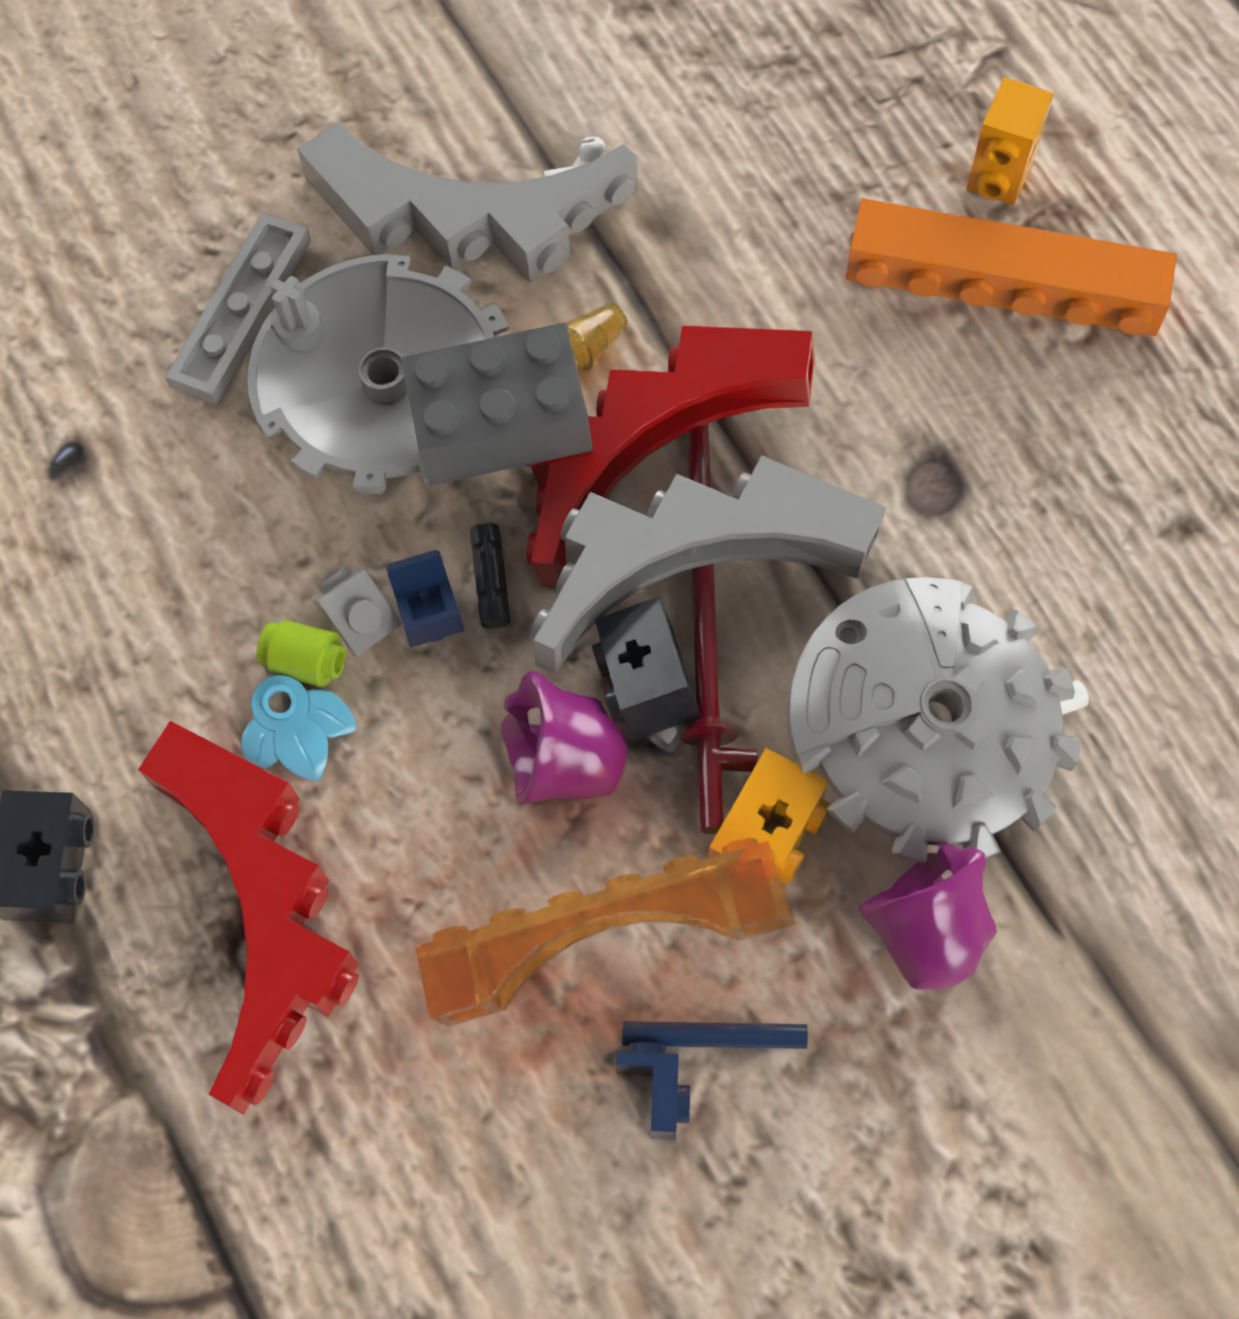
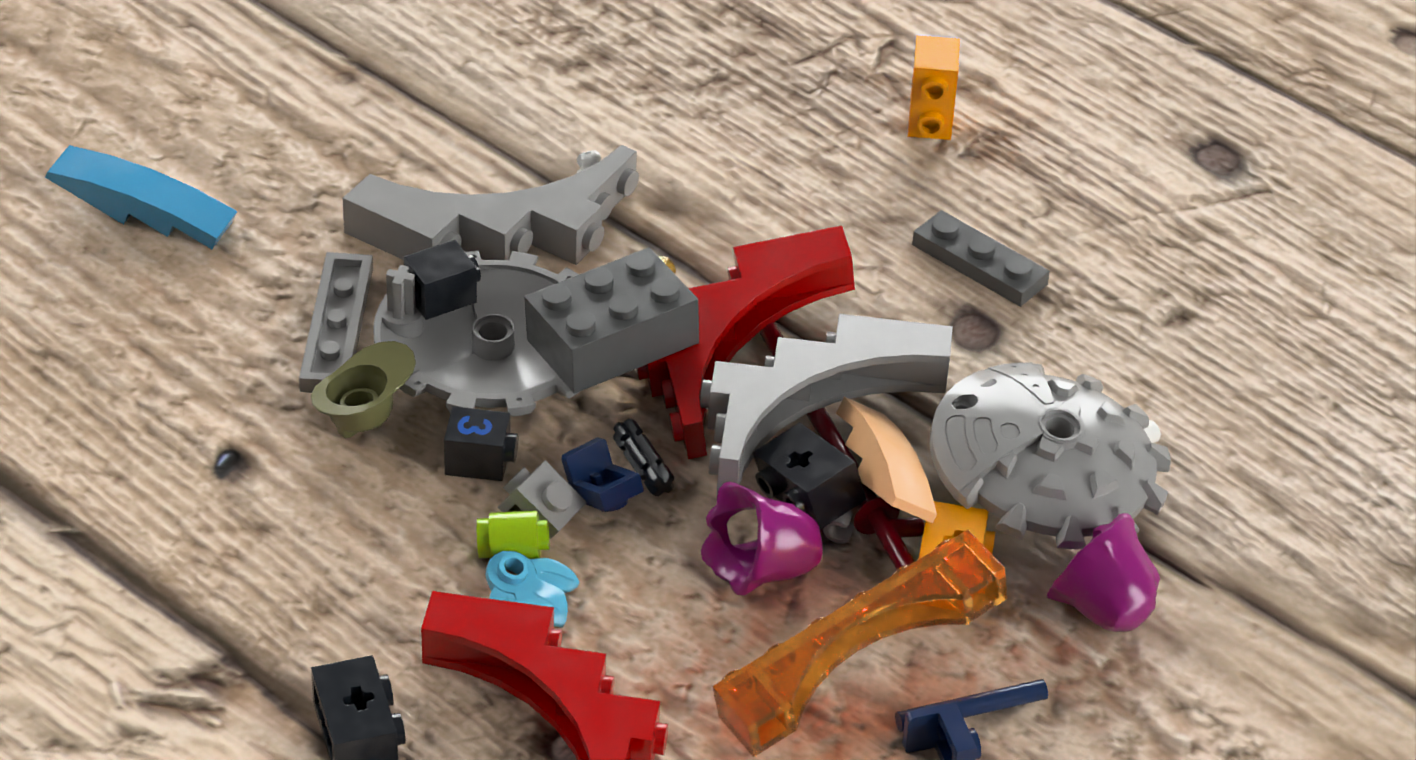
camera: 25 degrees left, 25 degrees down
orange brick [845,198,1177,336] -> none
none -> dark azure slope [45,145,237,249]
none -> olive piece [311,341,416,438]
none -> black brick [404,239,481,320]
none -> black brick [444,406,519,481]
none -> light nougat slope [836,397,937,523]
none -> dark grey plate [912,210,1050,307]

